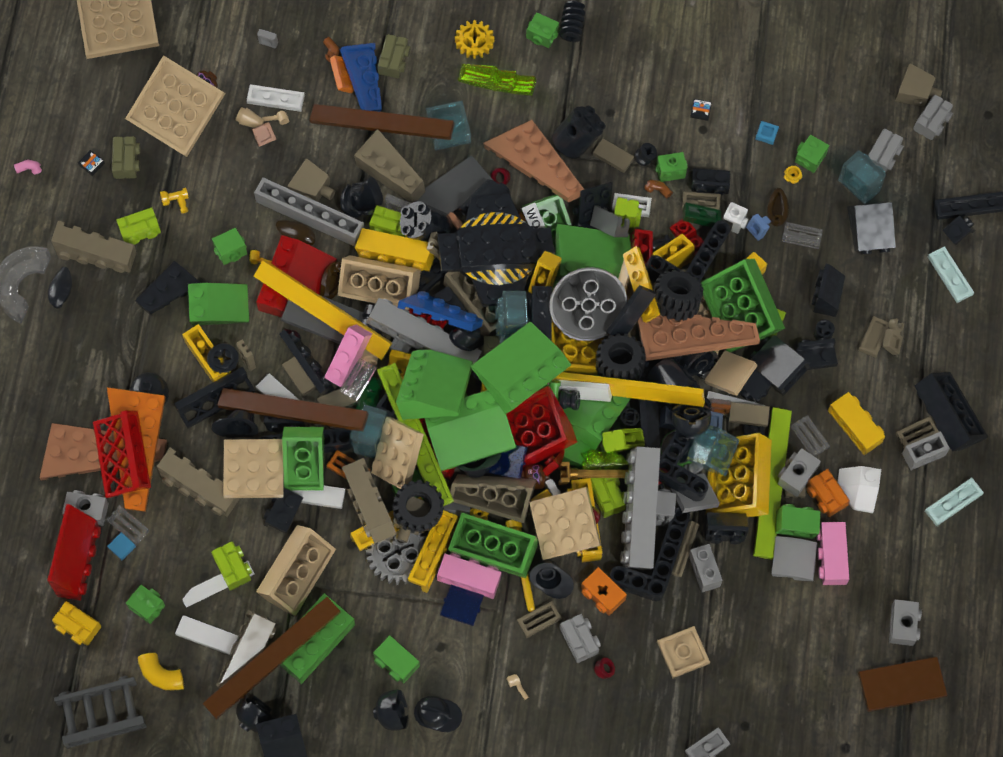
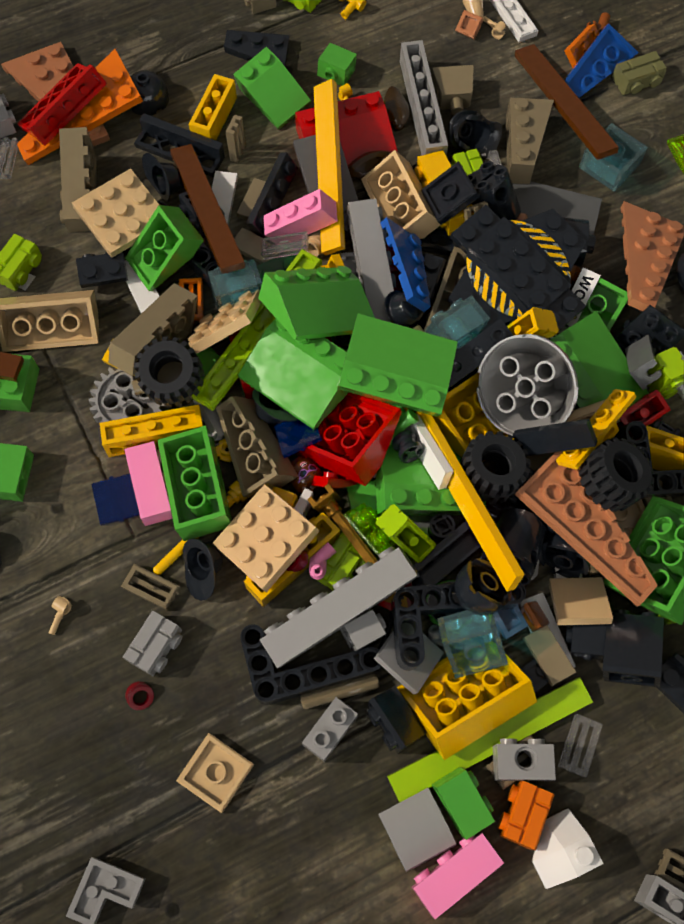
camera: 55 degrees right, 0 degrees up
black gear [207,344,239,374] -> none
dark red piece [491,168,511,185] -> none
orange brick [581,567,627,616] -> none
yellow brick [828,392,885,455] -> none
none -> bright pink arm [309,542,336,580]
none -> black tile [421,161,480,226]

